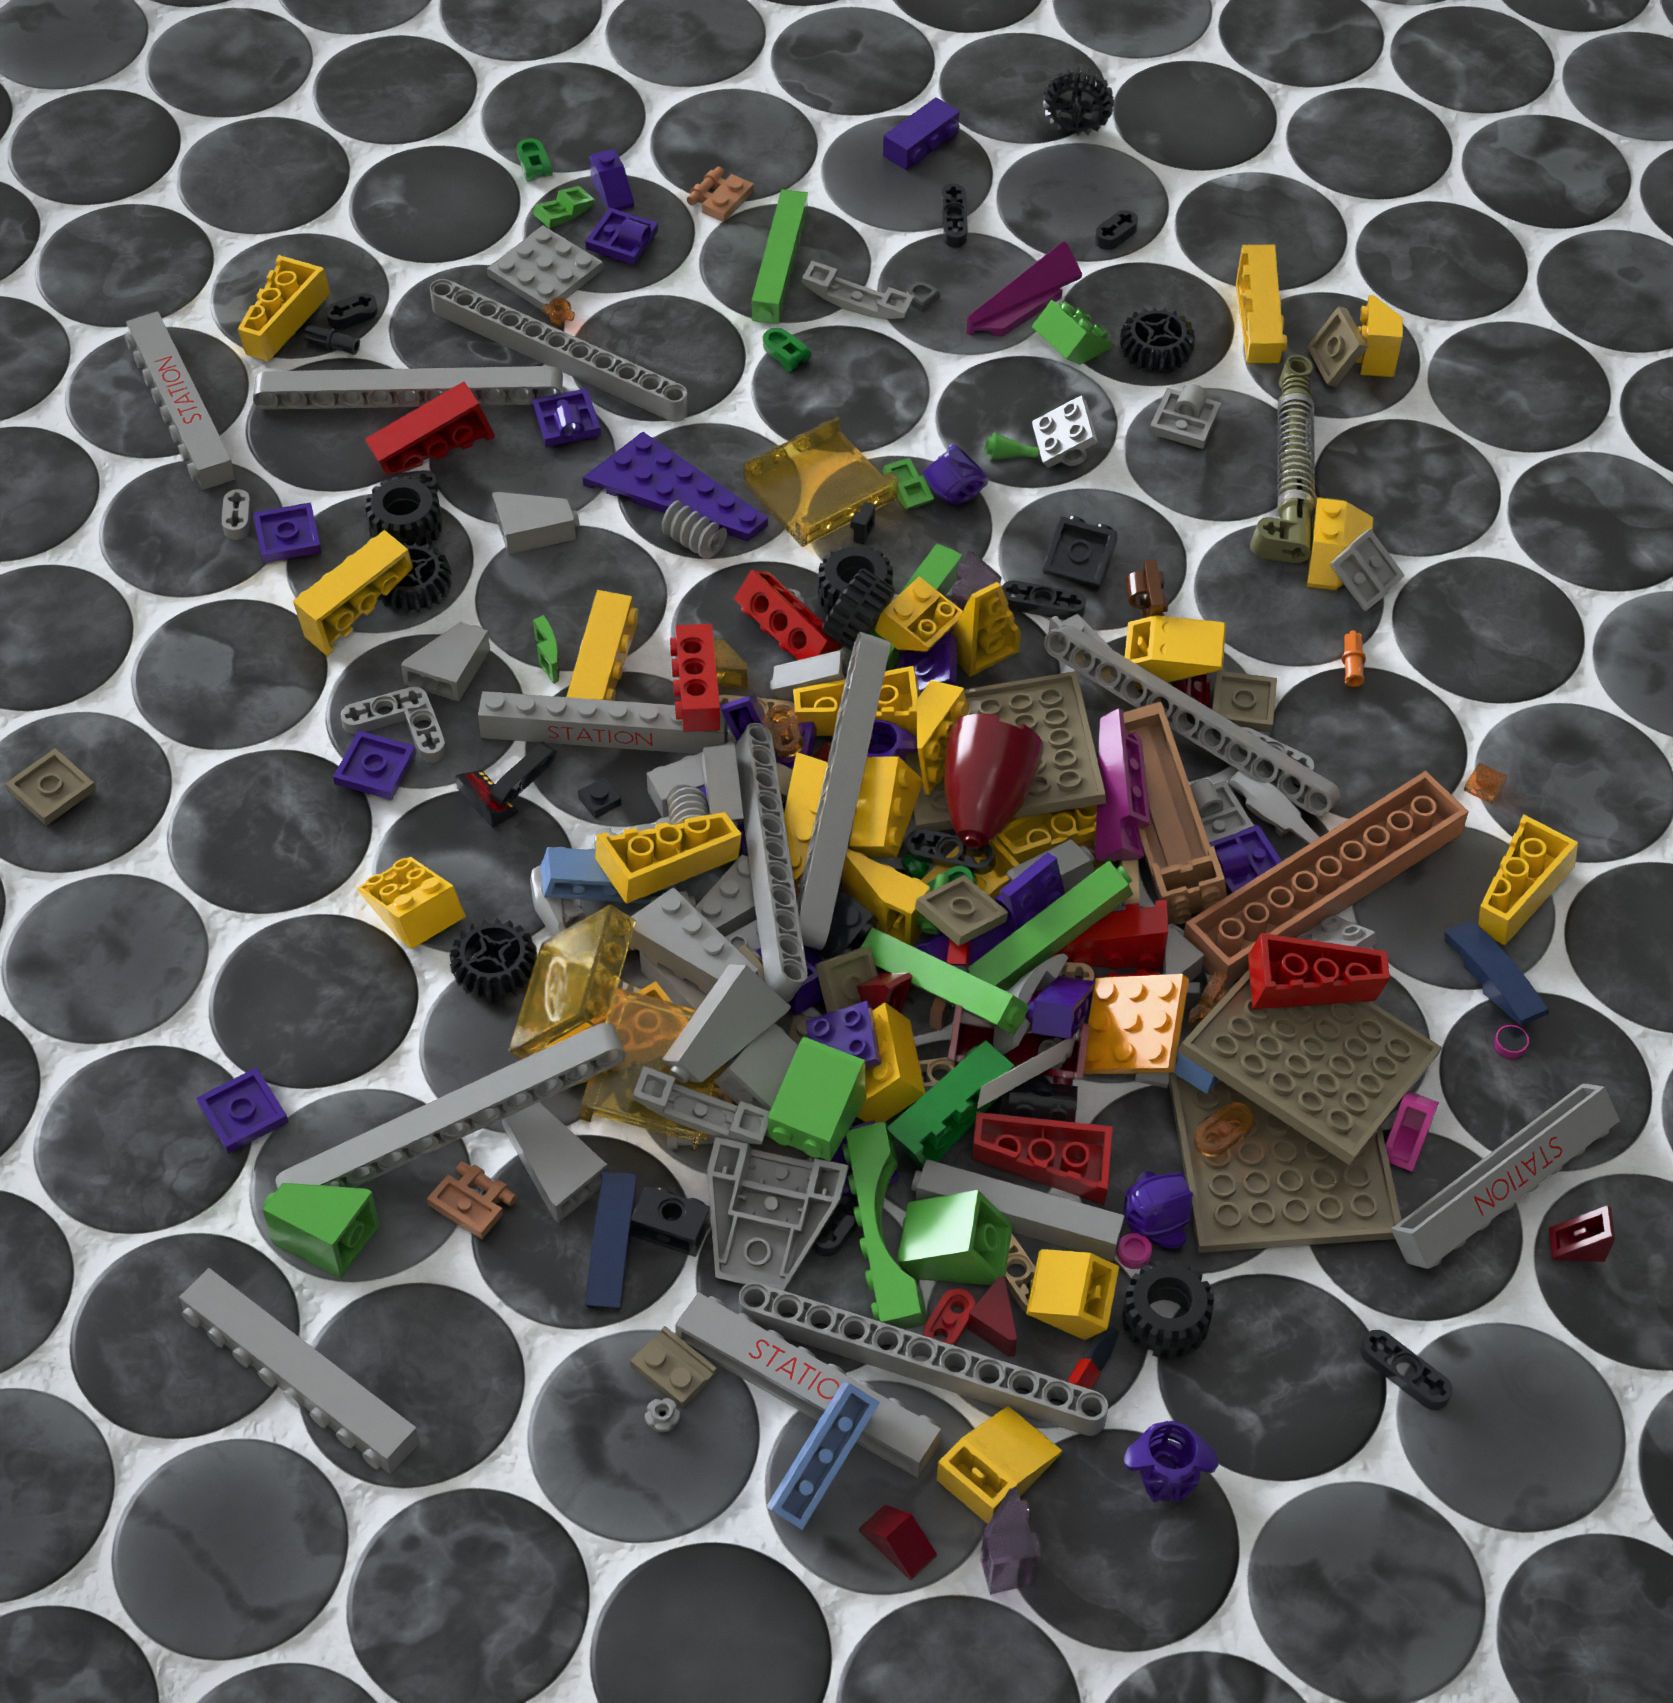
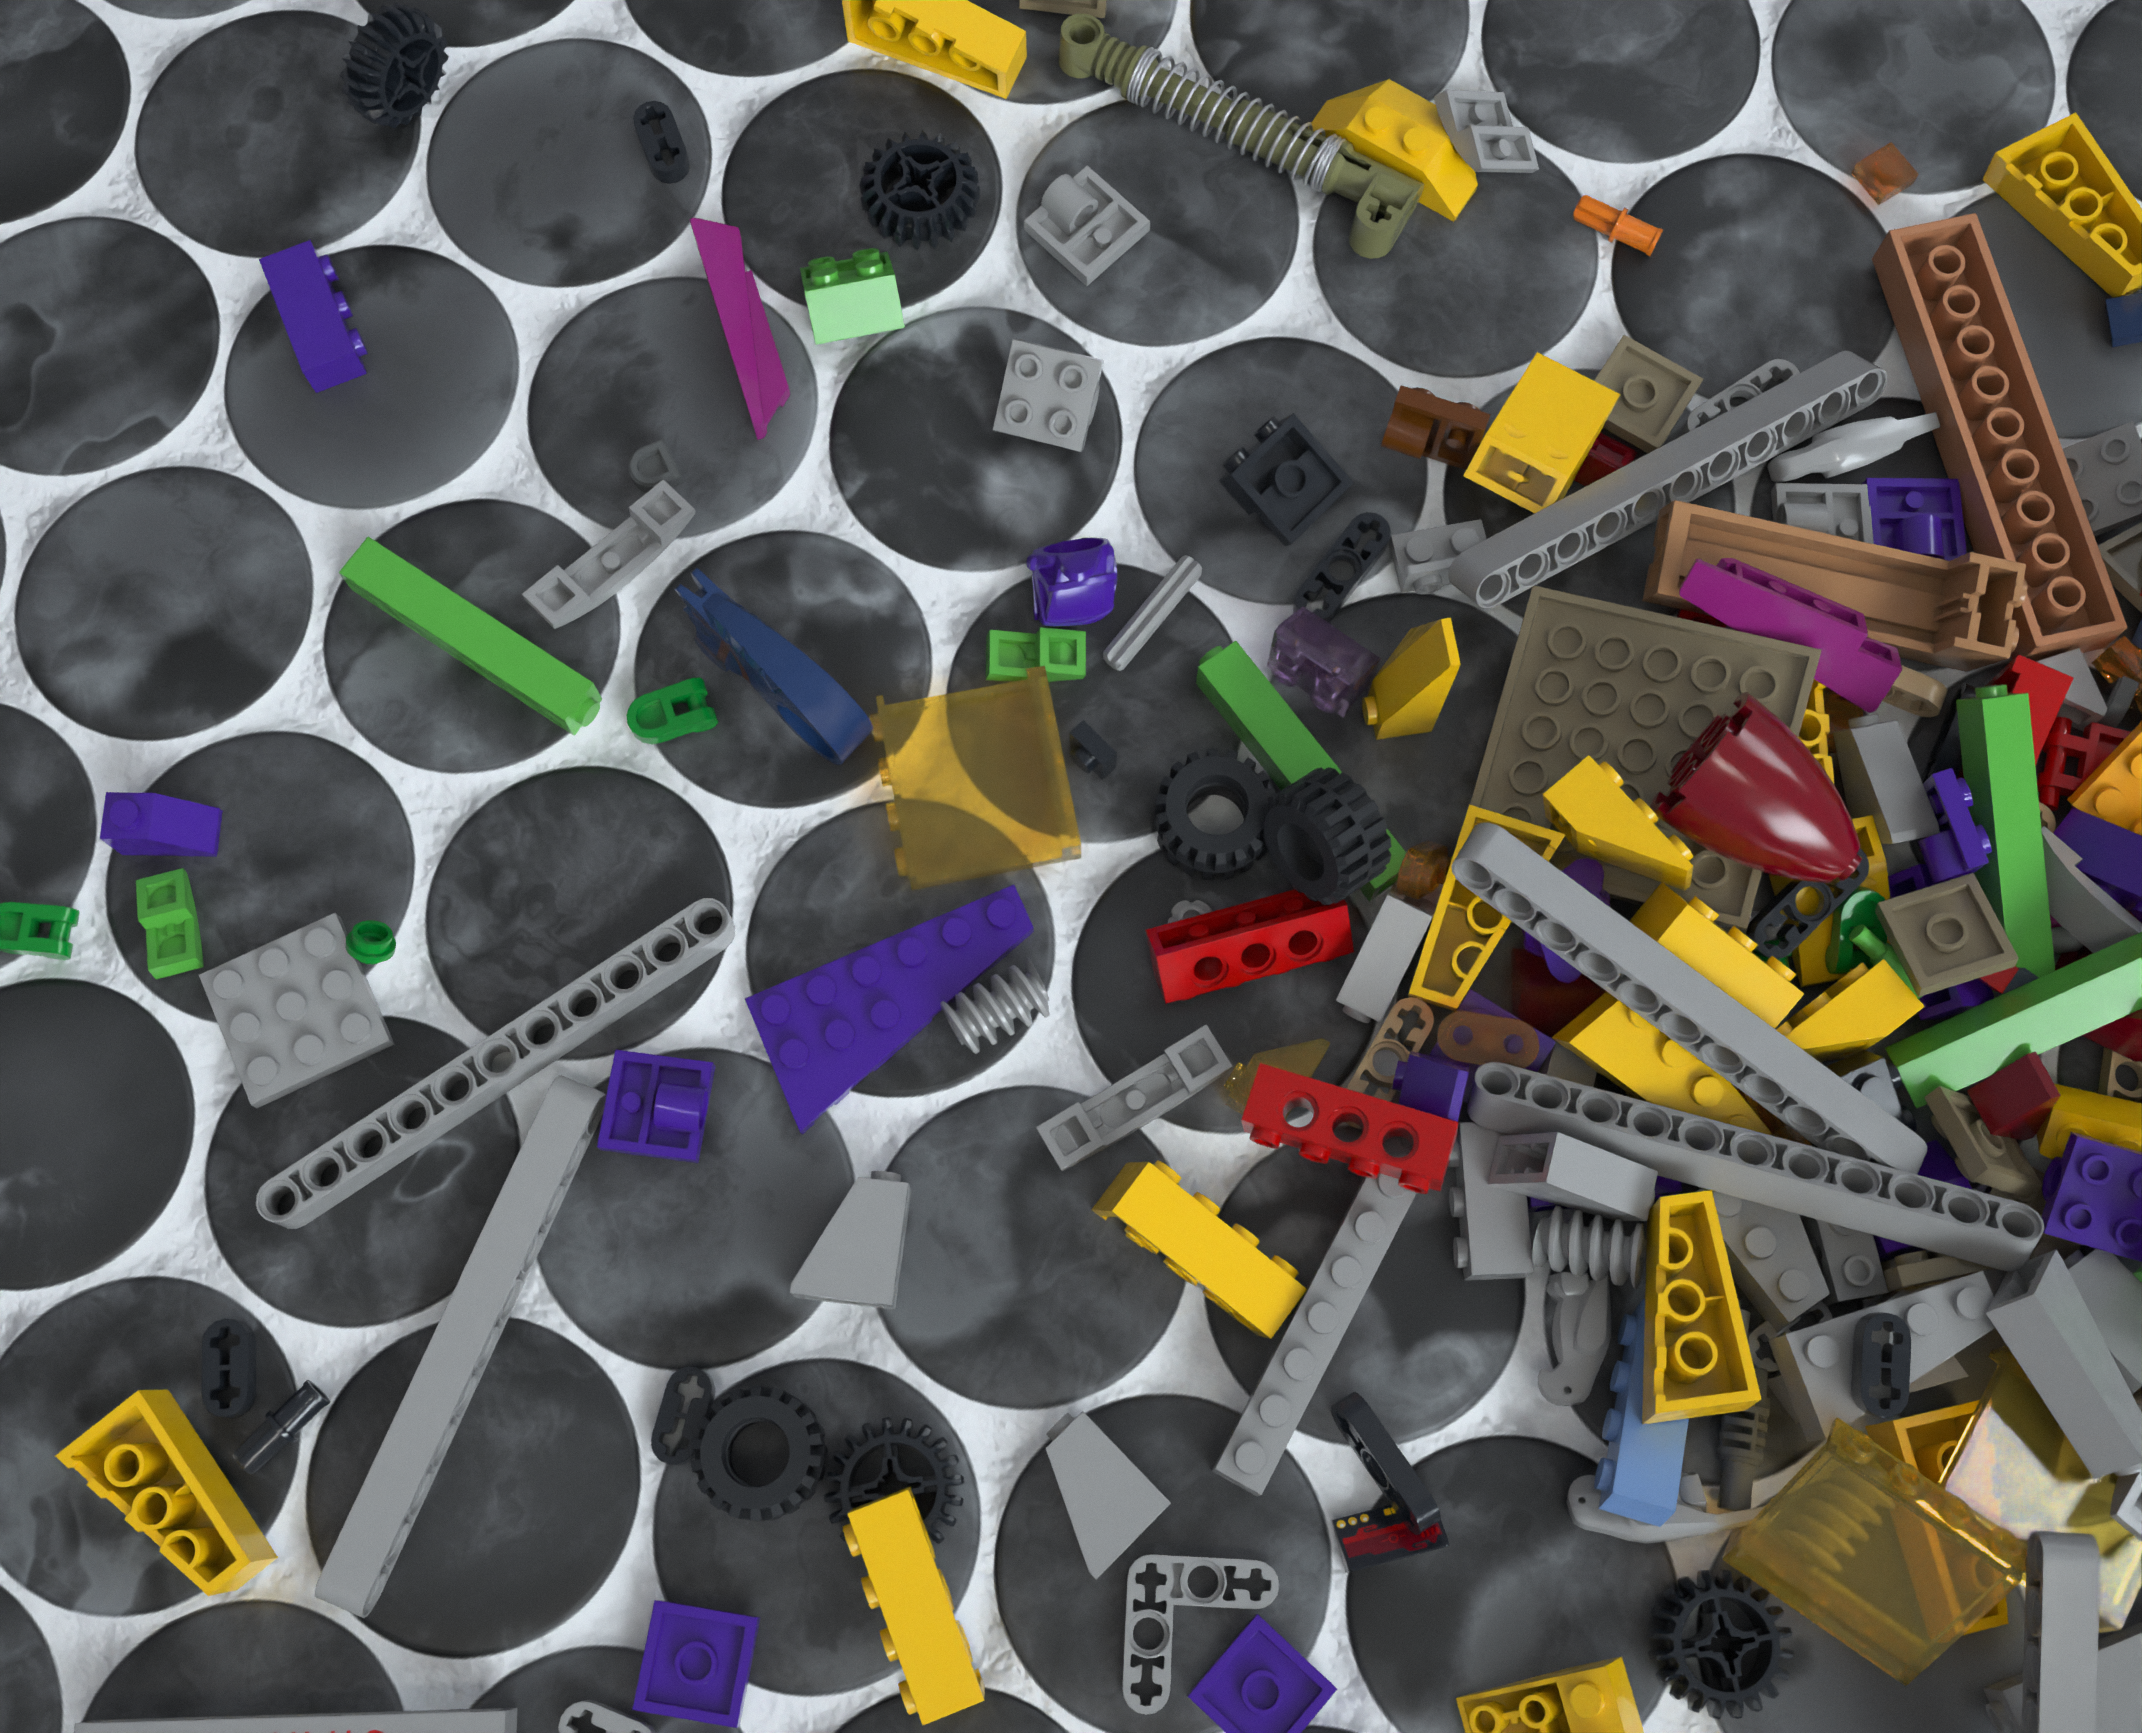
camera: 65 degrees left, 20 degrees up
red wedge [365,381,496,476] -> none
bright green slope [533,615,560,684] -> none
clear orange plate [542,298,575,326] -> none
black plate [578,777,622,819] -> none
dark purple plate [585,208,658,265] -> none
nougat plate [686,166,754,222] -> none
yellow slope [875,576,963,651] -> none
dark purple plate [899,632,957,693] -> none
black beam [941,184,968,247] -> none
bright green cone [985,432,1039,461] -> none
none -> green plate [345,920,396,964]
none -> dark blue animal [675,568,874,765]
none -> light grey slope [1036,1024,1233,1171]
none -> light grey axle [1103,555,1202,671]
none -> black beam [1851,1312,1911,1418]

